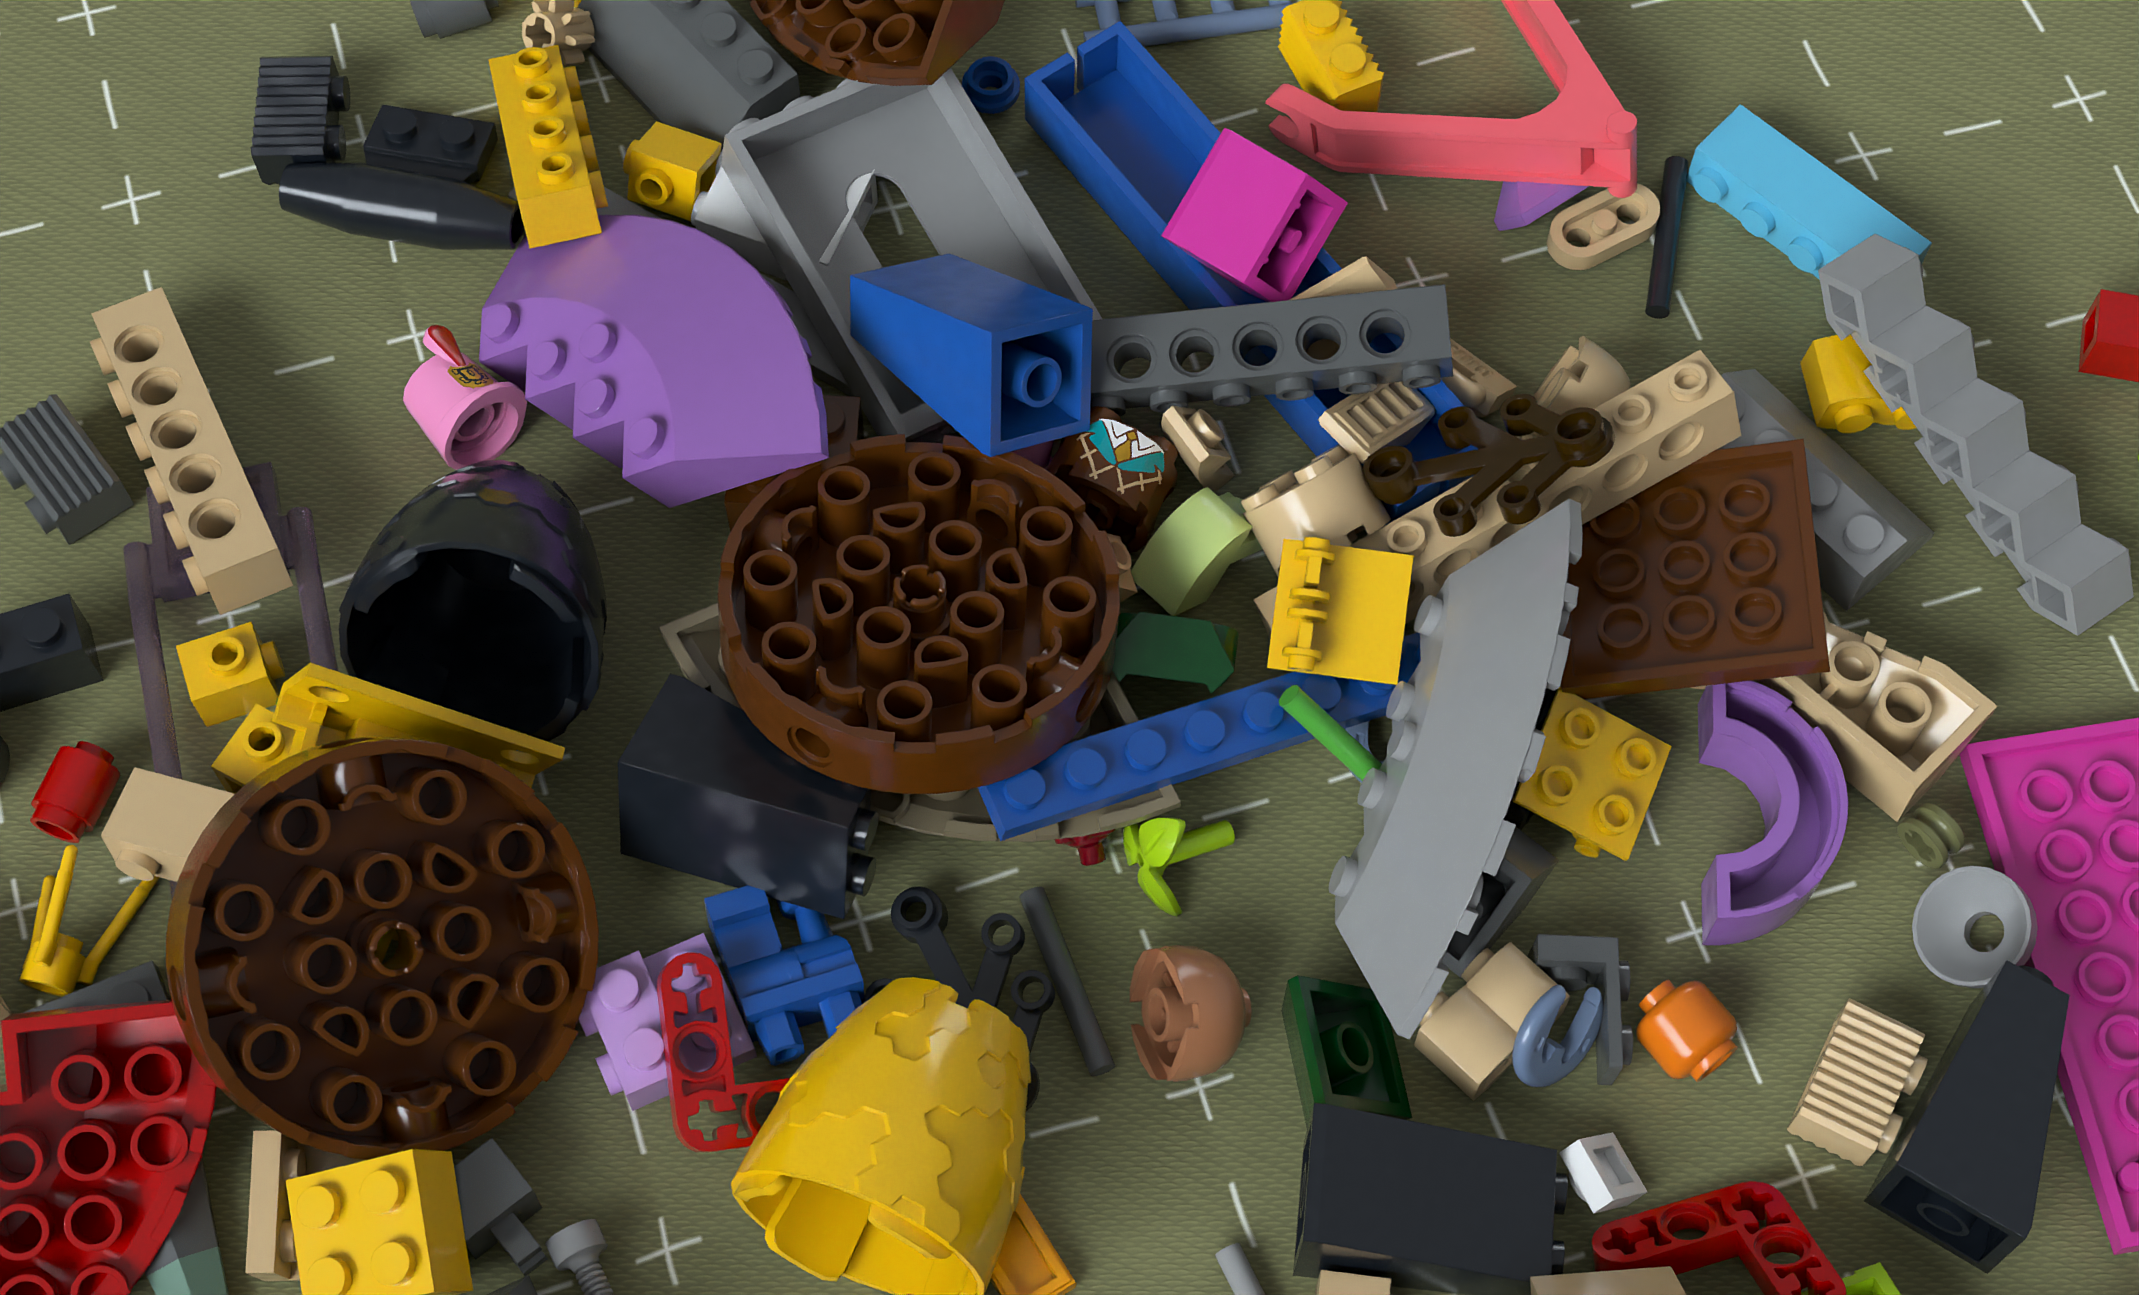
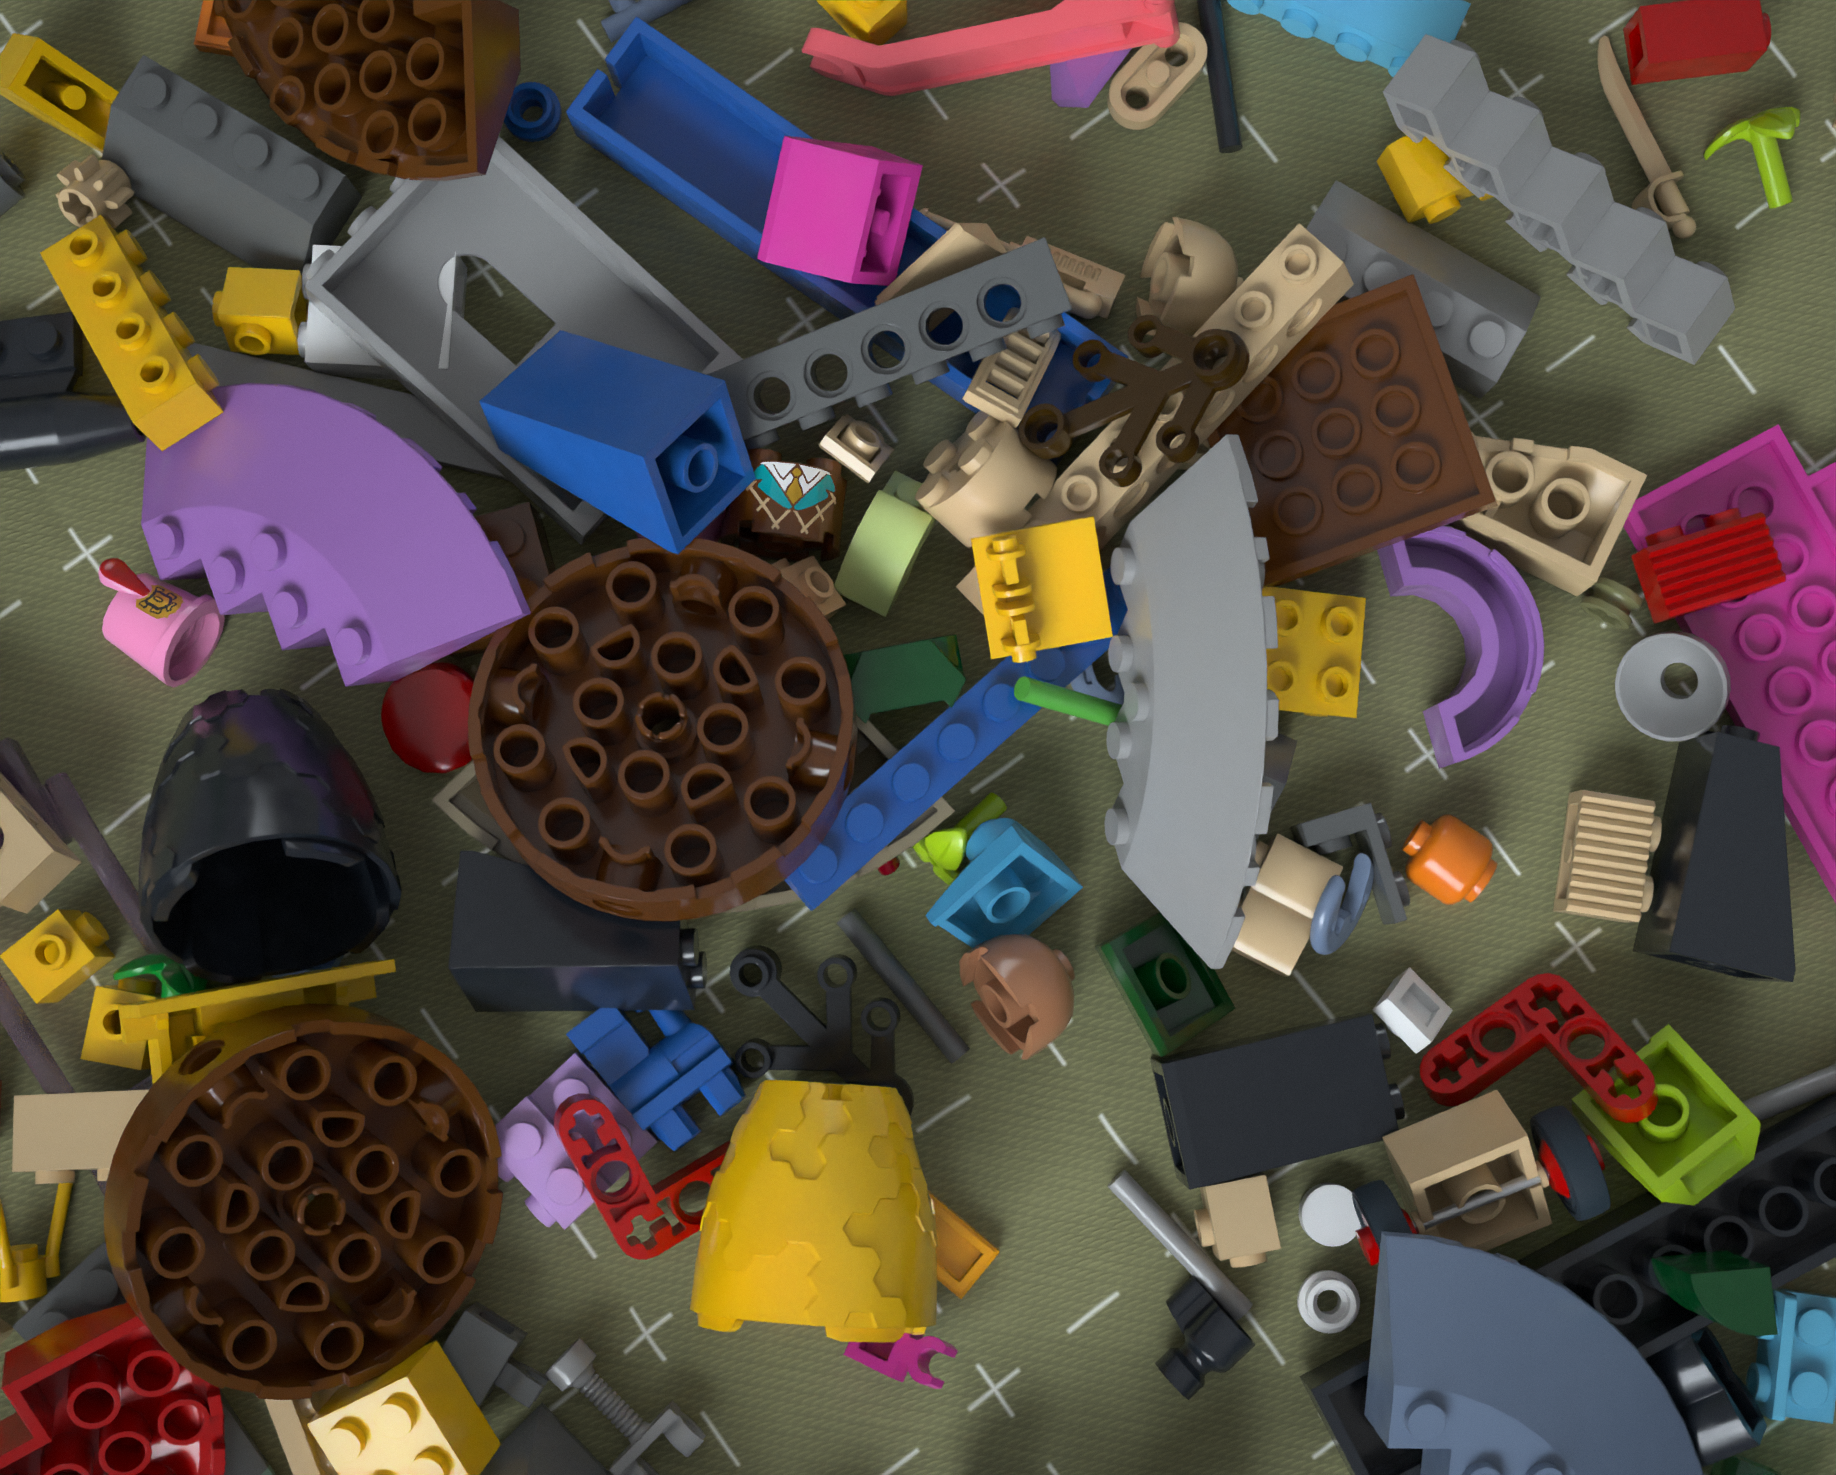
camera: 15 degrees left, 20 degrees up
none -> red piece [381,662,474,773]
none -> dark azure slope [926,818,1083,948]
none -> tan sword [1598,35,1697,239]
none -> red brick [1631,507,1786,624]

